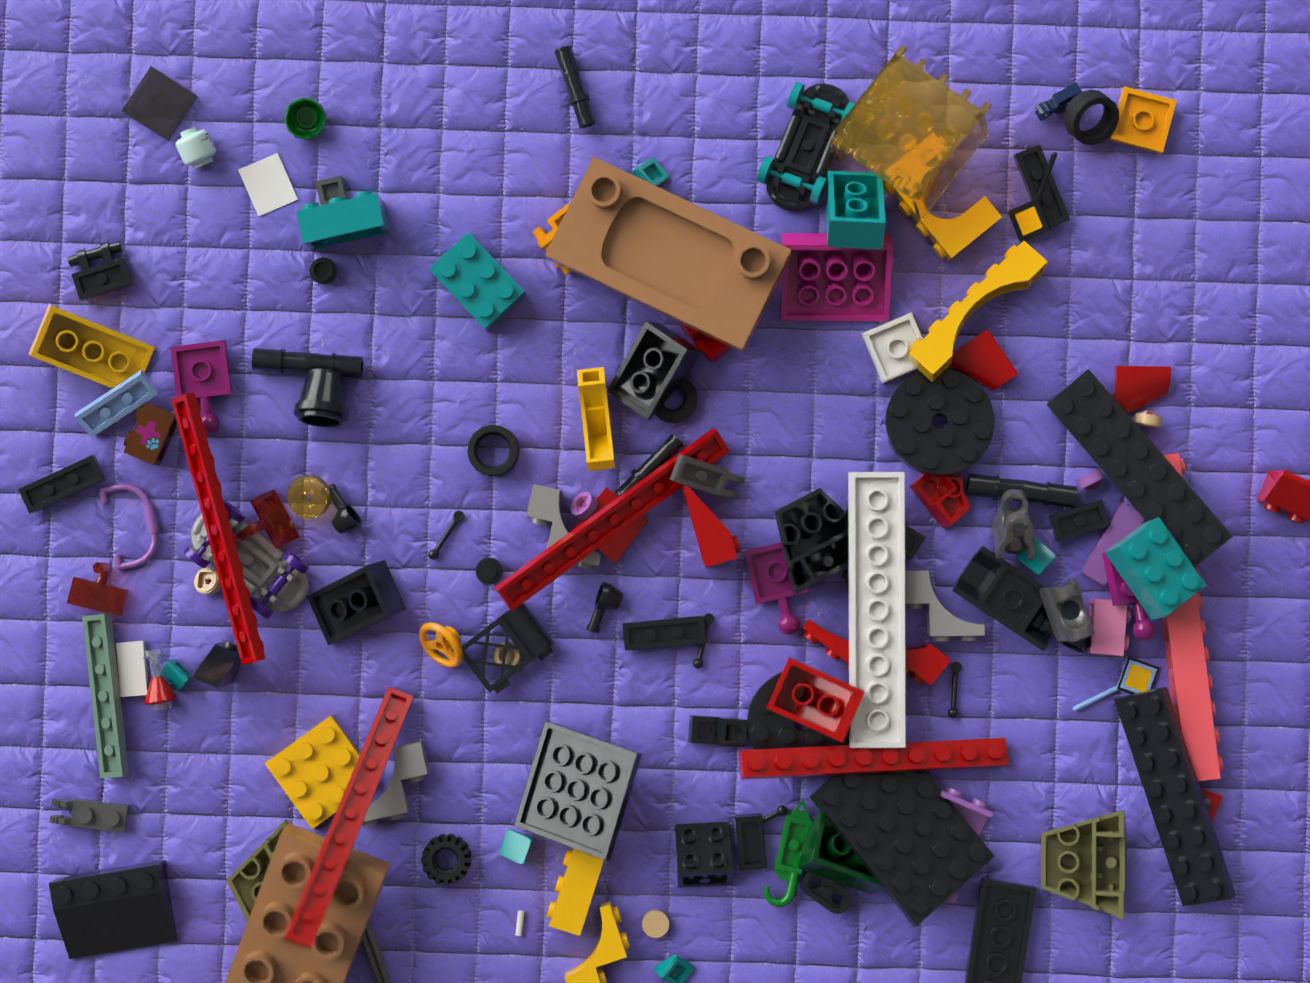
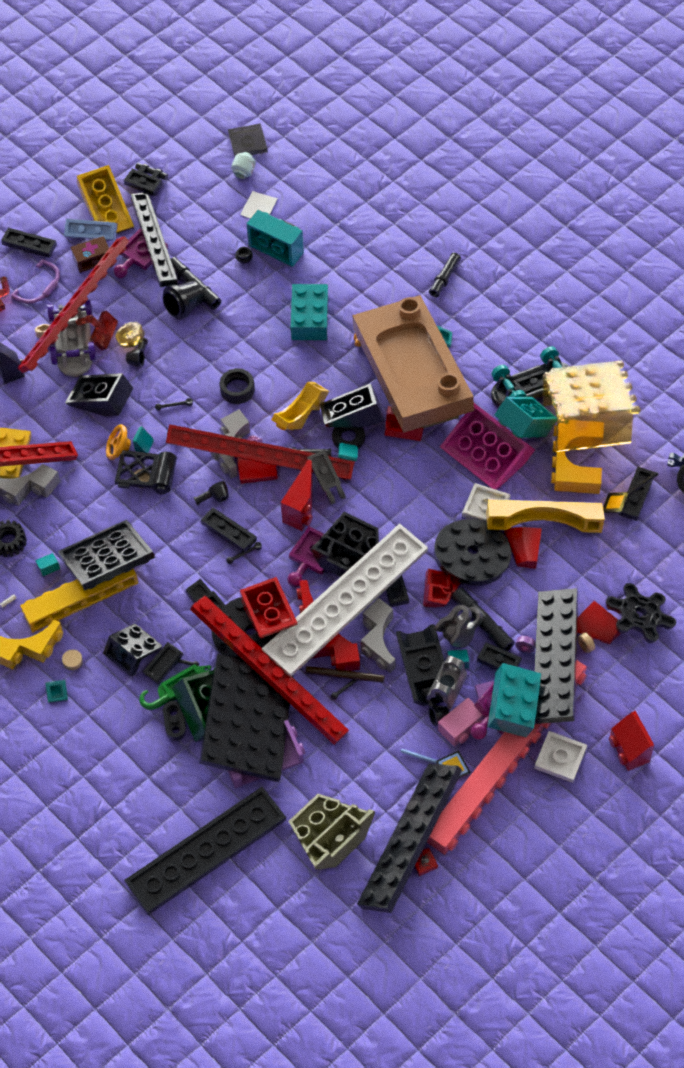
camera: 50 degrees right, 30 degrees down
green hair [284,97,326,140] -> none
none -> tile [131,192,178,287]
none -> teal slope [133,426,154,453]
none -> dark brown bar [306,666,385,683]
none -> teal slope [337,443,358,461]
none -> white plate [534,731,587,783]
none -> black plate [606,583,676,643]

